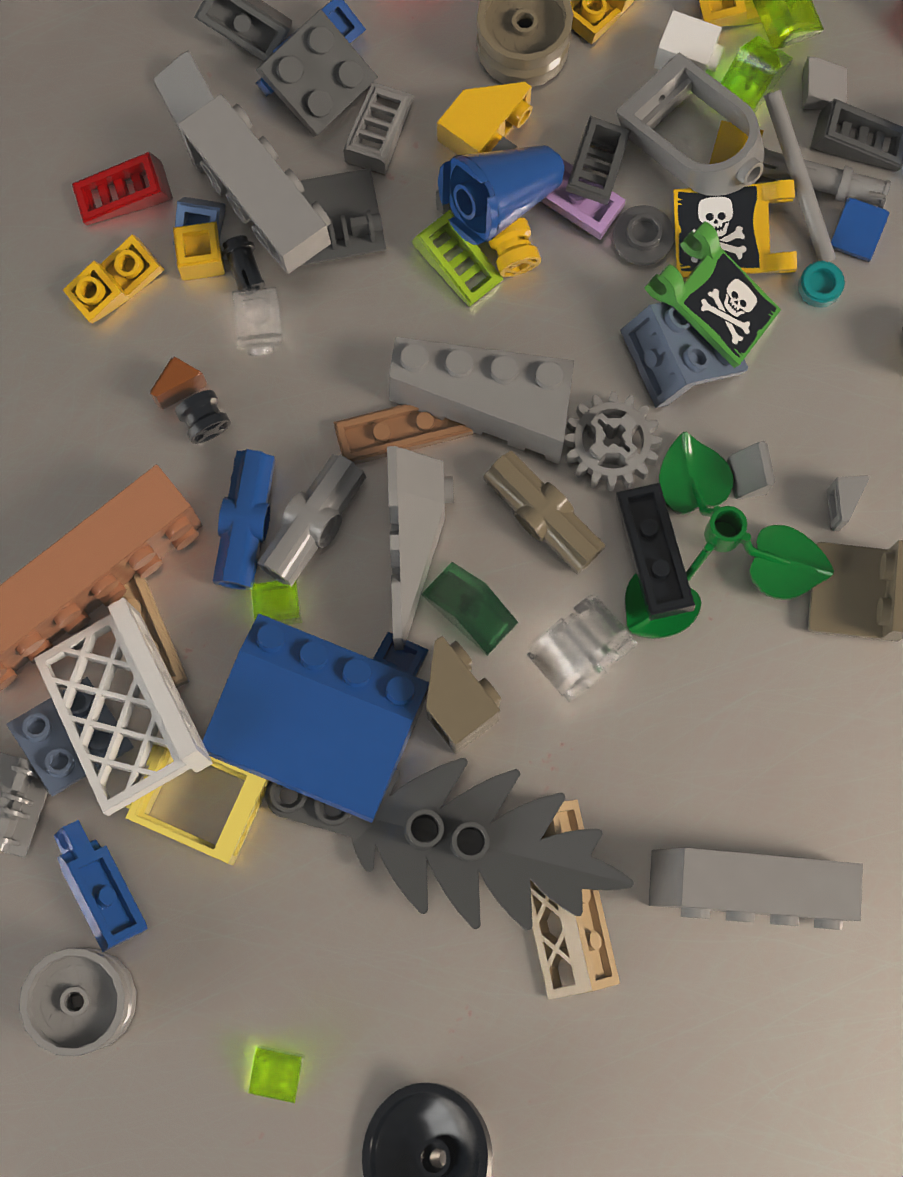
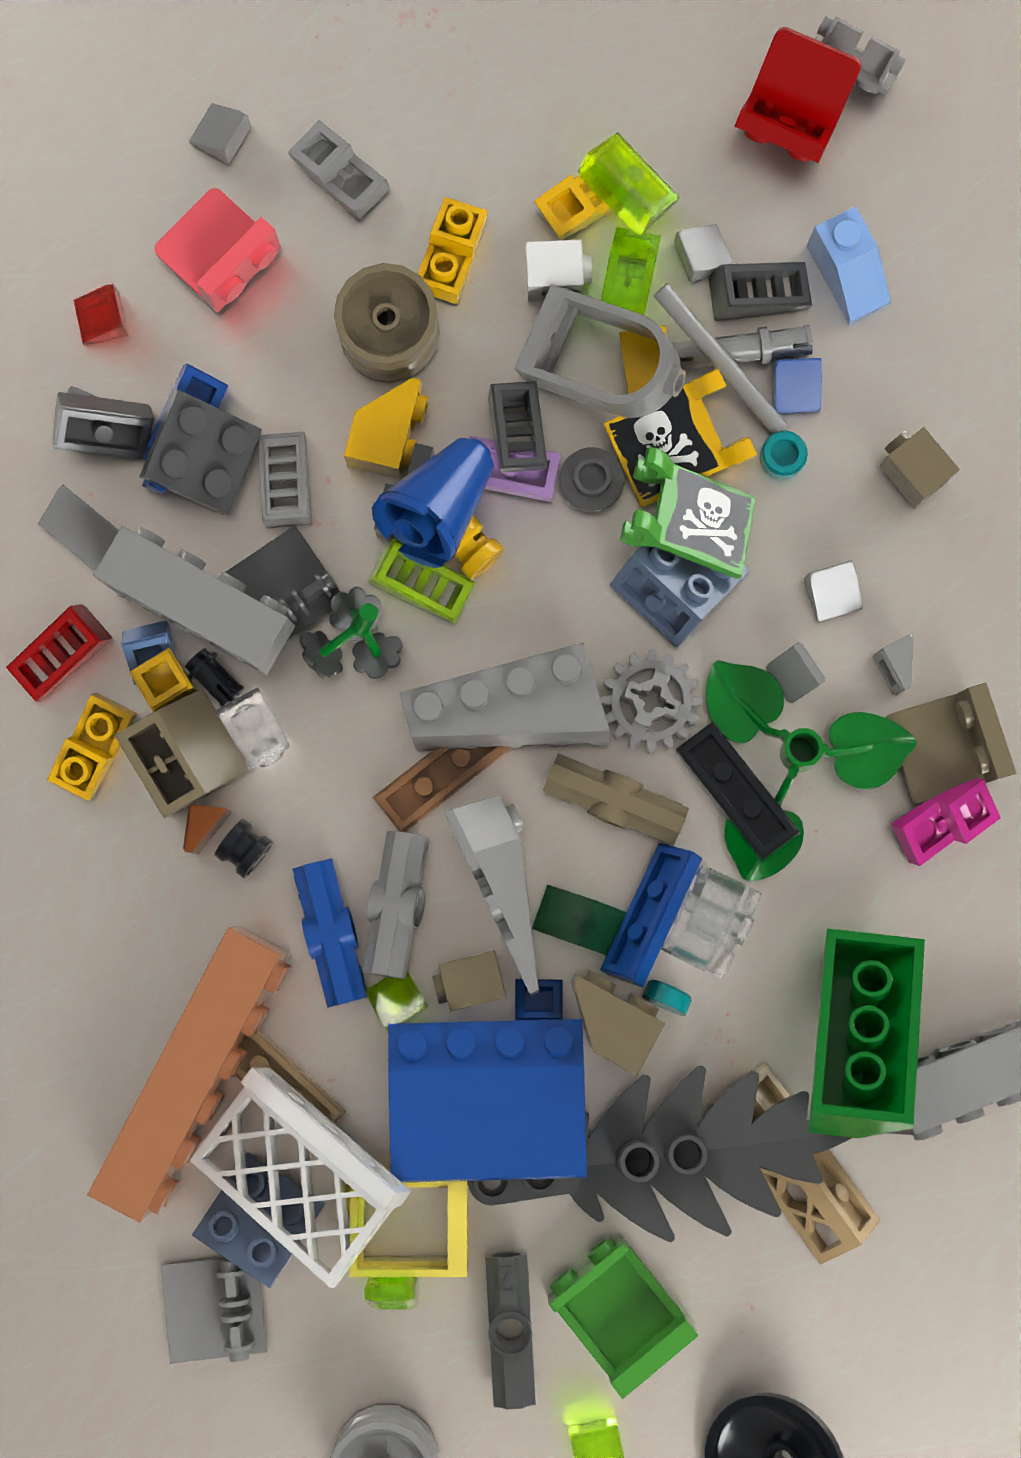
camera: 25 degrees left, 5 degrees up
blue hinge [54,820,148,952] -> none
none -> dark tan slope [114,688,251,818]
none -> dark grey plant [300,586,403,679]
none -> clear neon green slope [364,1277,419,1310]
none -> dark tan brick [432,950,506,1012]
none -> dark grey piece [485,1251,536,1410]
none -> bright green panel [547,1235,699,1399]
none -> blue tile [600,842,703,988]
none -> teal tile [642,979,692,1016]
none -> slope [804,560,863,622]
none -> green slope [808,929,925,1139]
none -> dark pink slope [891,778,1001,866]

